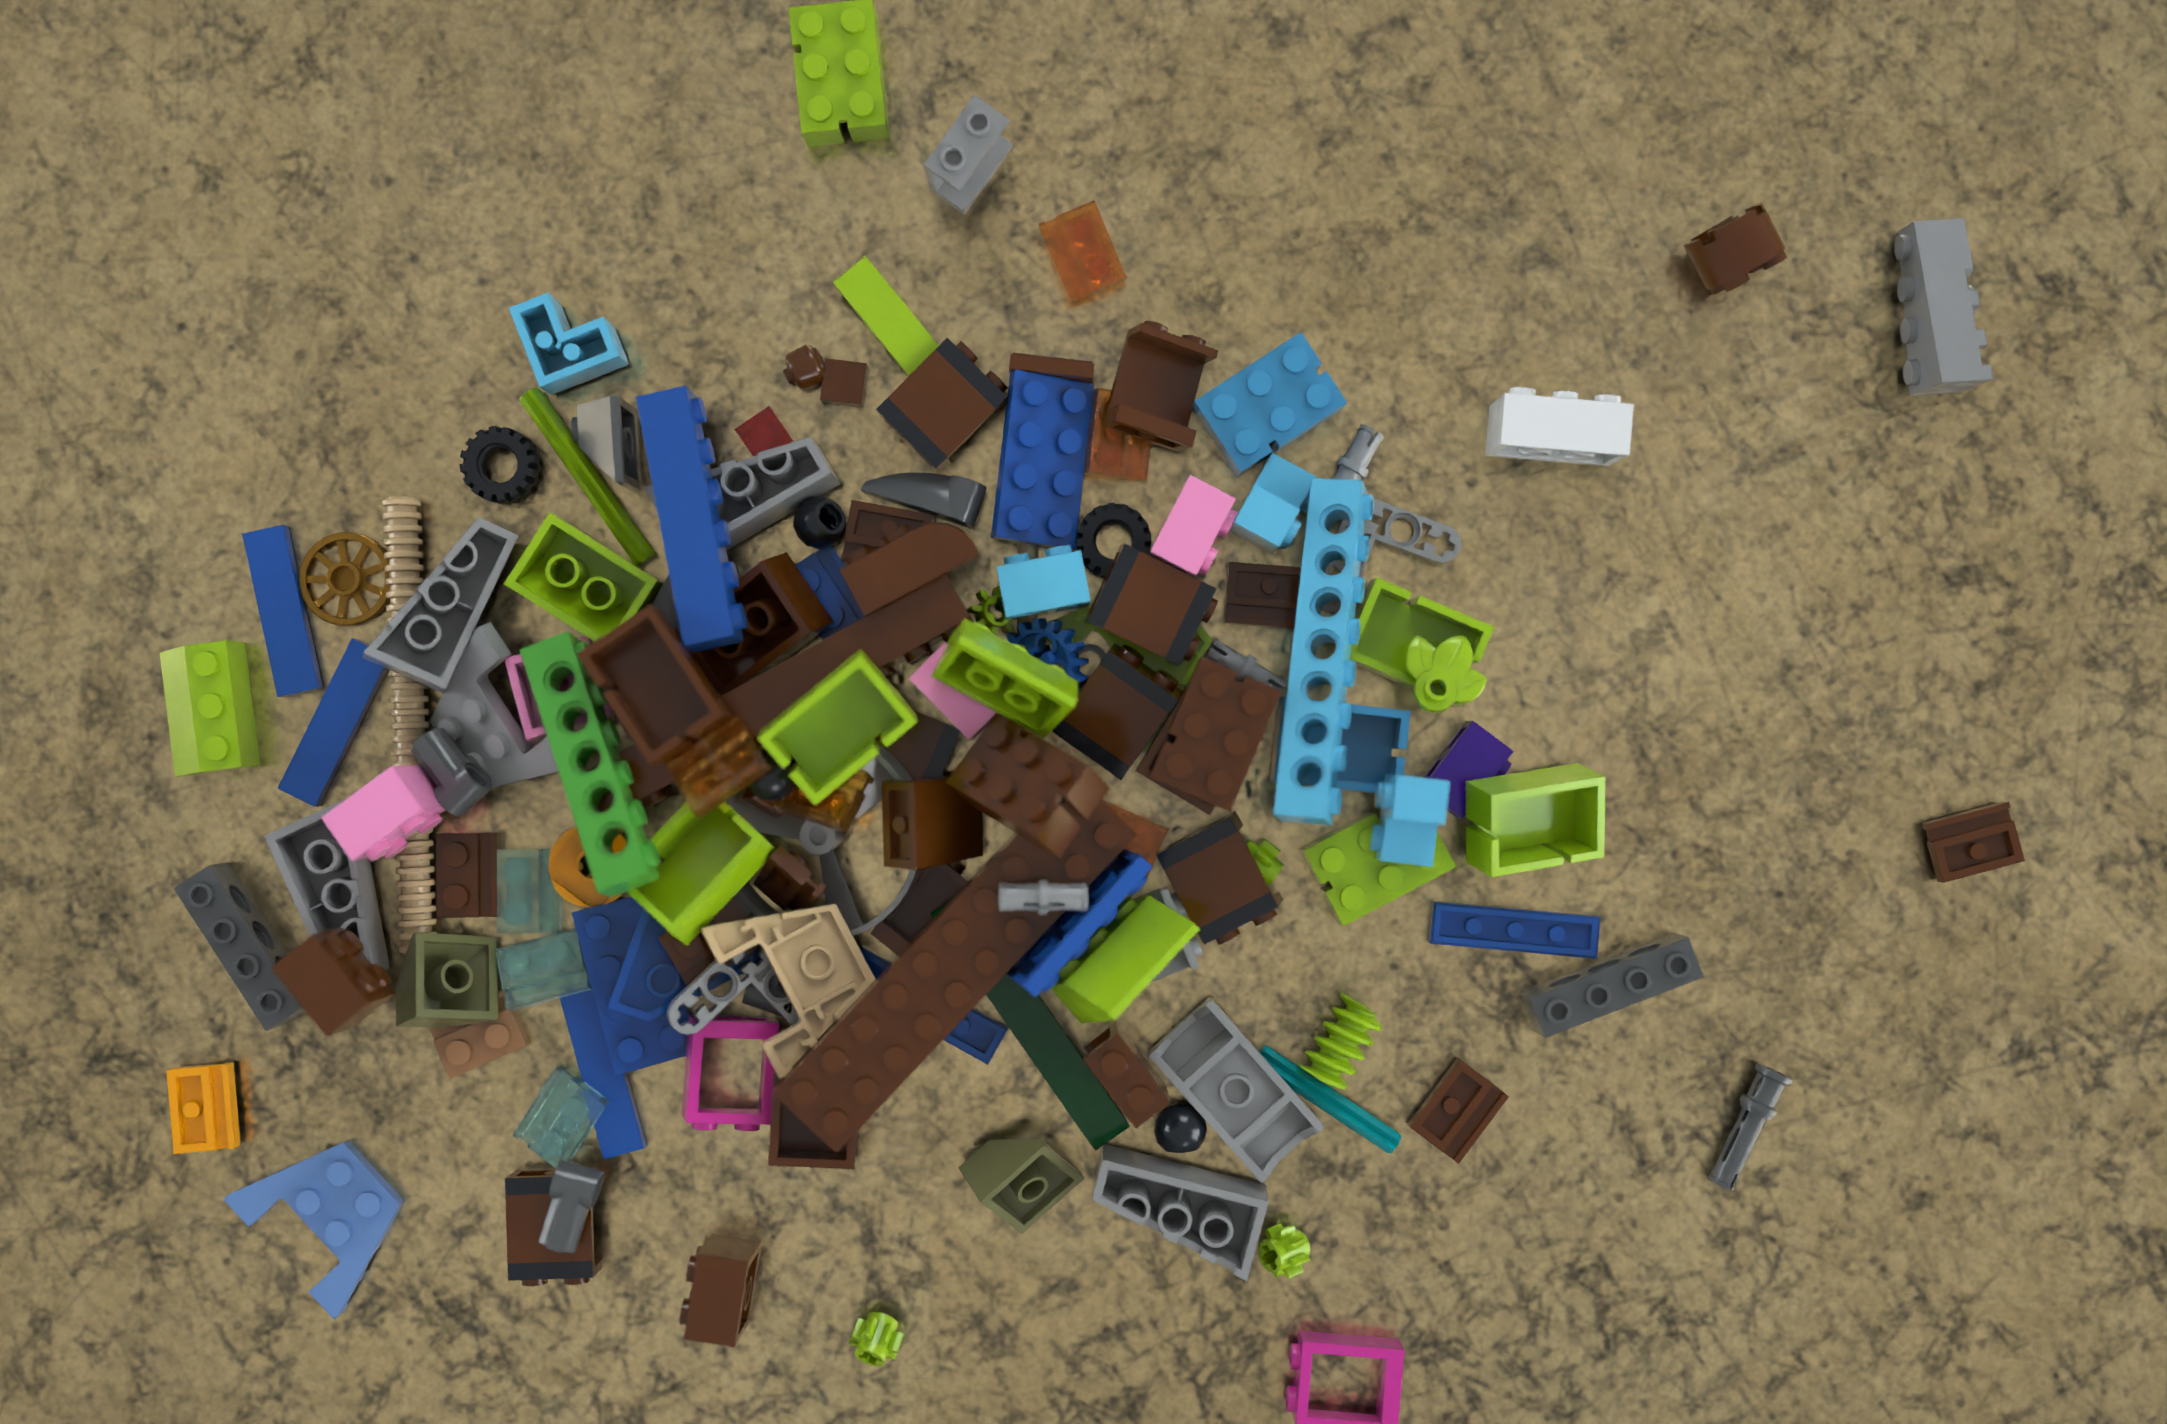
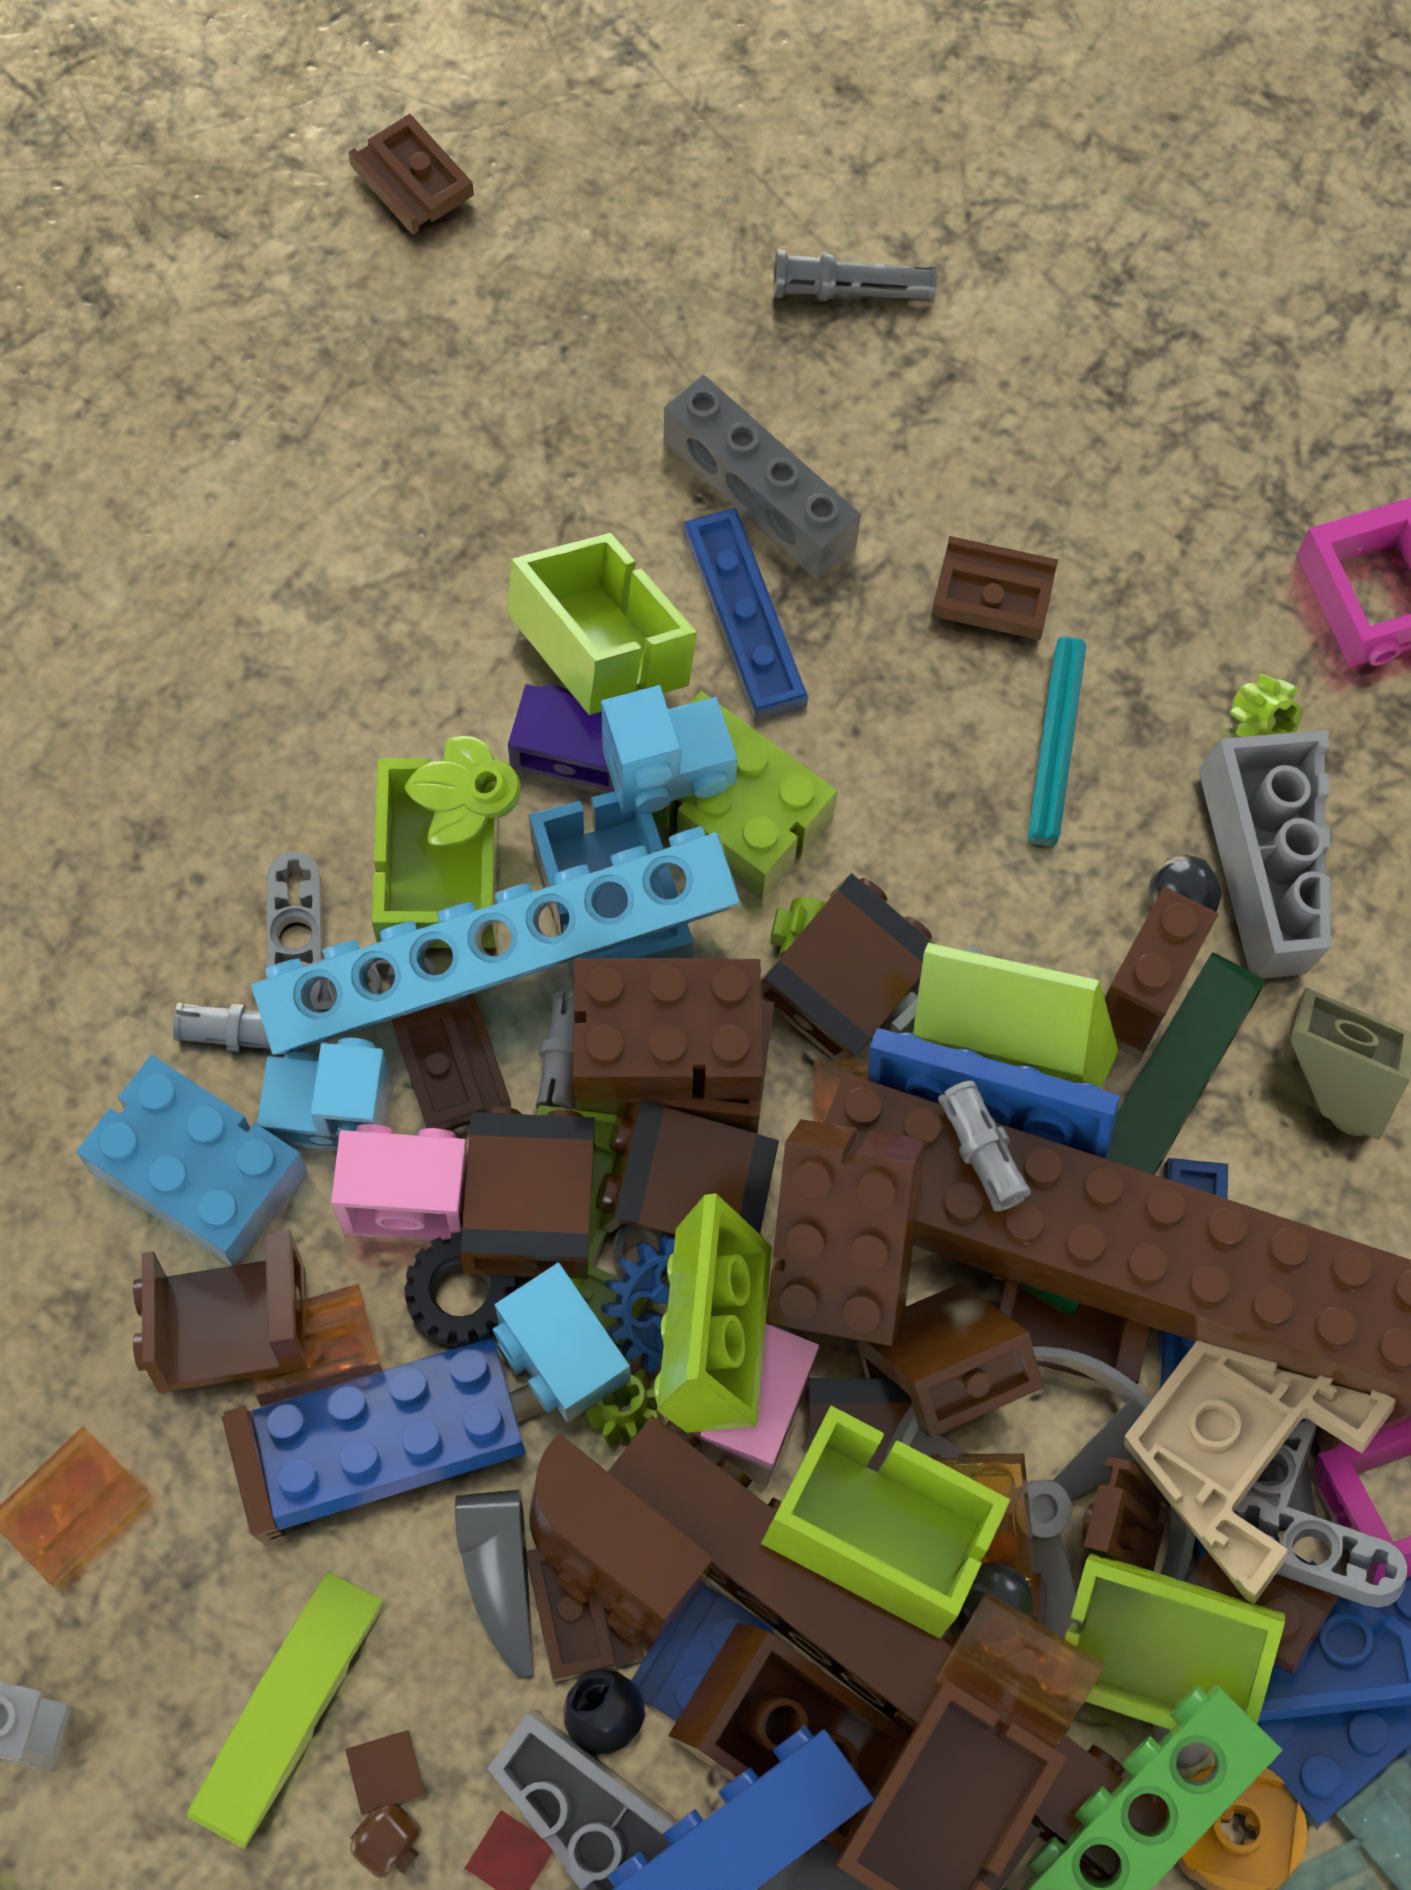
camera: 120 degrees left, 20 degrees down
reddish brown panel [876,338,1008,474] -> none
light grey piece [1148,996,1325,1183] -> none
lime piece [1298,992,1383,1090] -> none
white brick [1485,387,1634,466] -> none

